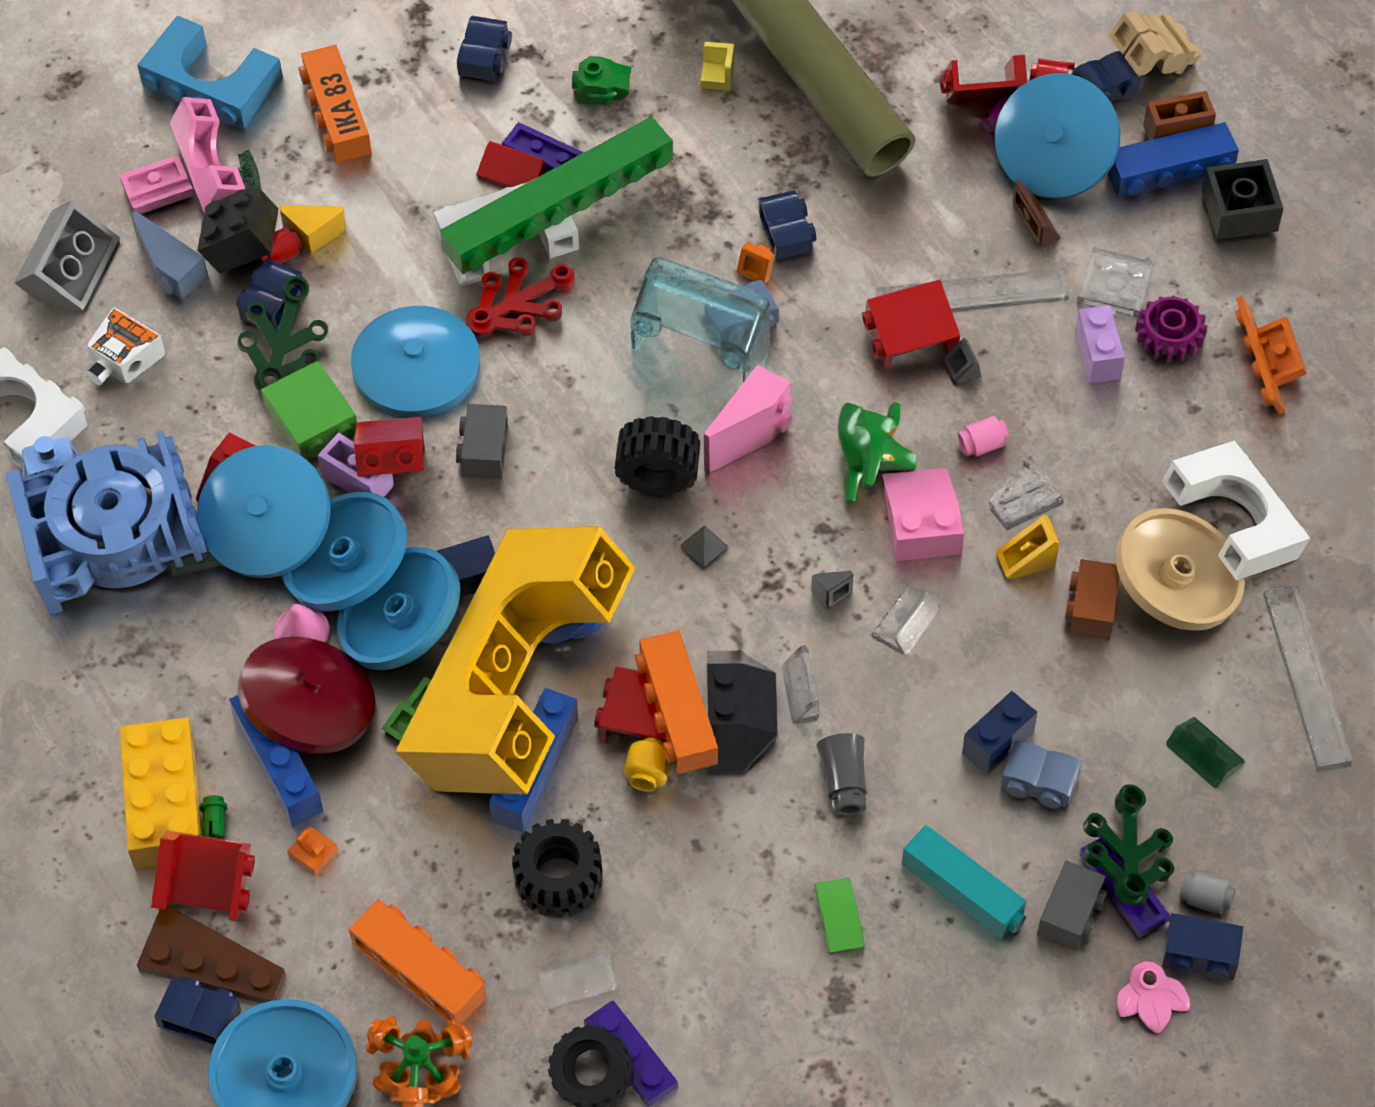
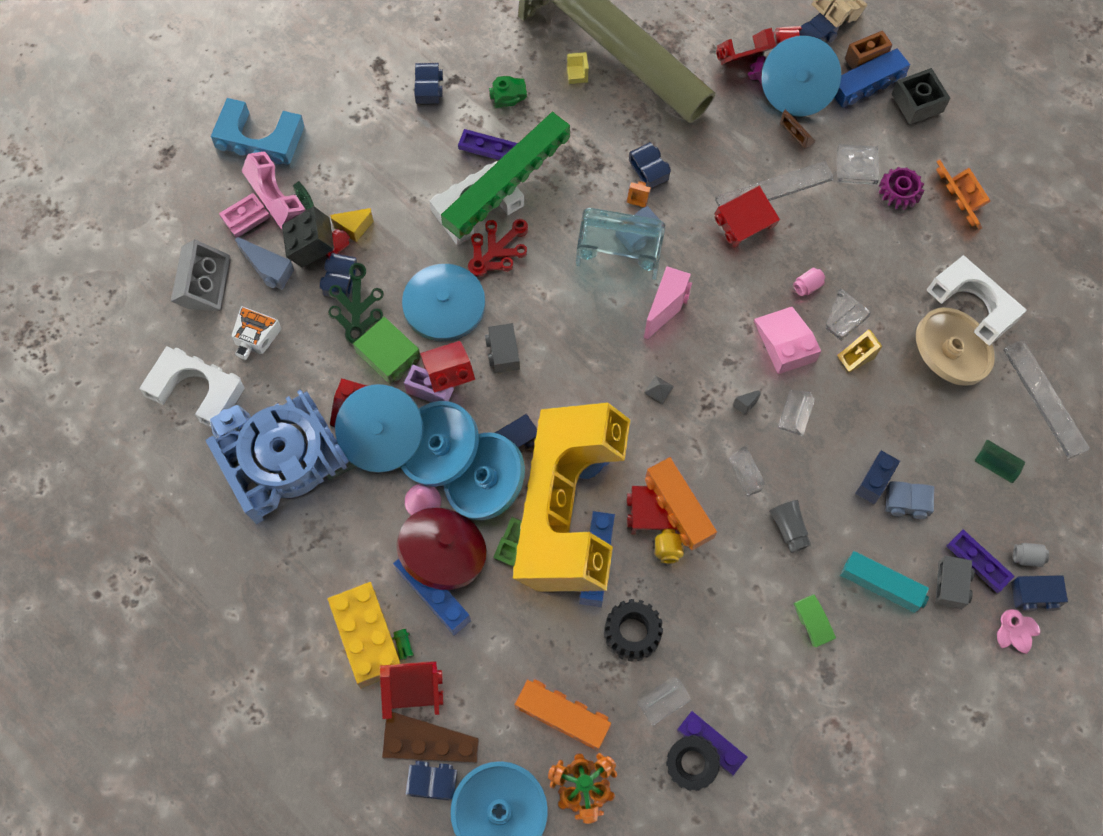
camera: 15 degrees left, 10 degrees up
orange tile [287,826,338,876] -> none
orange brick [298,44,372,163] -> none
red slope [476,141,546,187] -> none
black tyre [614,416,701,496] -> none
black wedge [707,650,778,775] -> none
green piece [837,402,916,504] -> none
dark grey slope [943,338,982,384] -> none
dark orange brick [1065,559,1119,640] -> none
lavender brick [1075,305,1125,384] -> none
dark green plant [1083,784,1174,906] -> none

